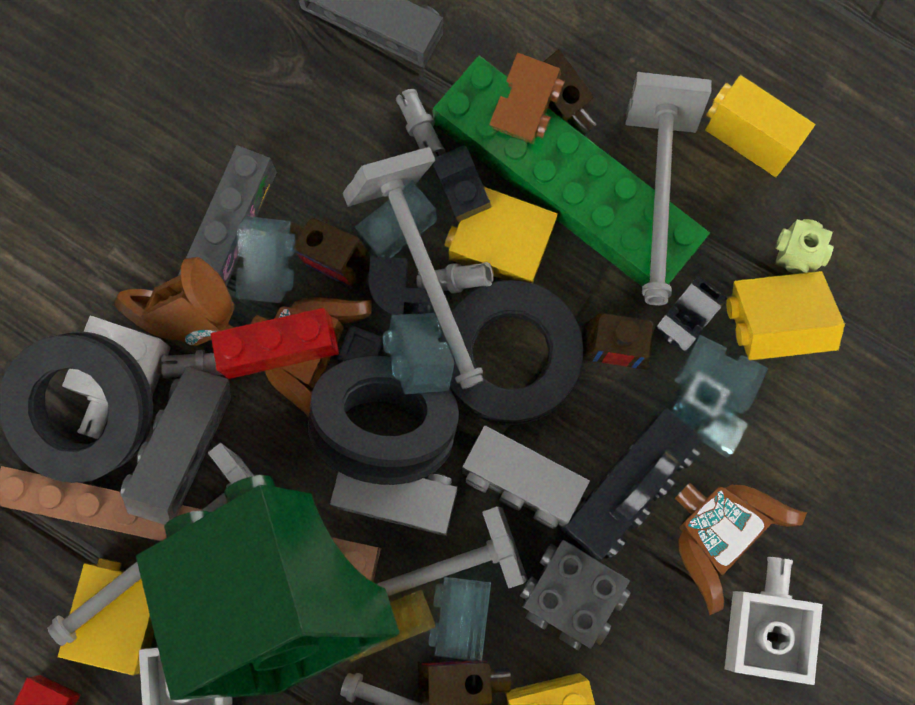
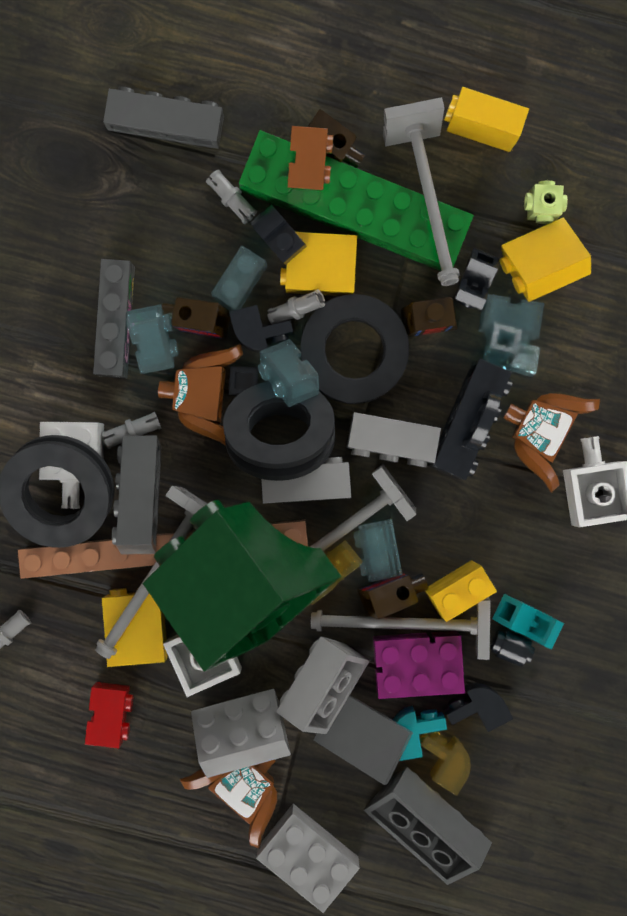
camera: 10 degrees left, 10 degrees up
dark orange torso [114,257,235,347] -> none
red brick [210,308,339,379] -> none
light grey tile [343,147,484,389] -> none
dark grey brick [520,540,631,651] -> none

